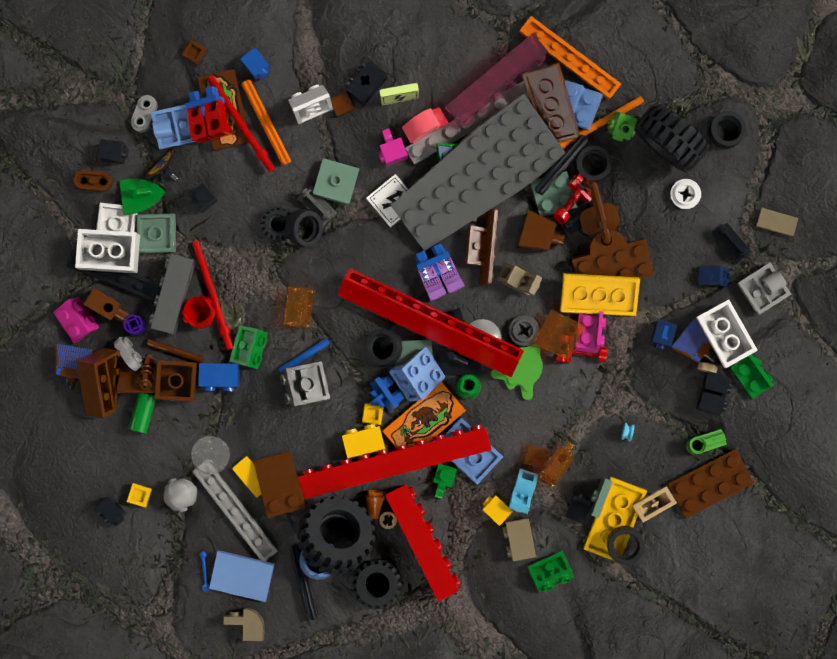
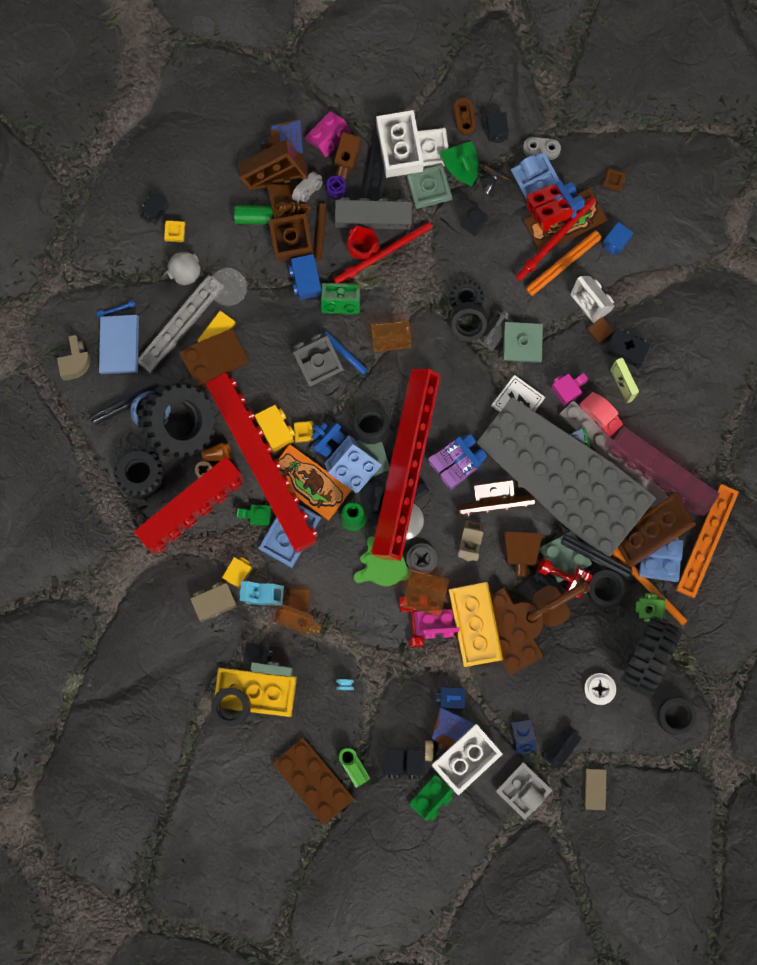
camera: 70 degrees right, 5 degrees down
green bracket [527,551,574,593] -> none
tan slope [633,486,677,522] -> none

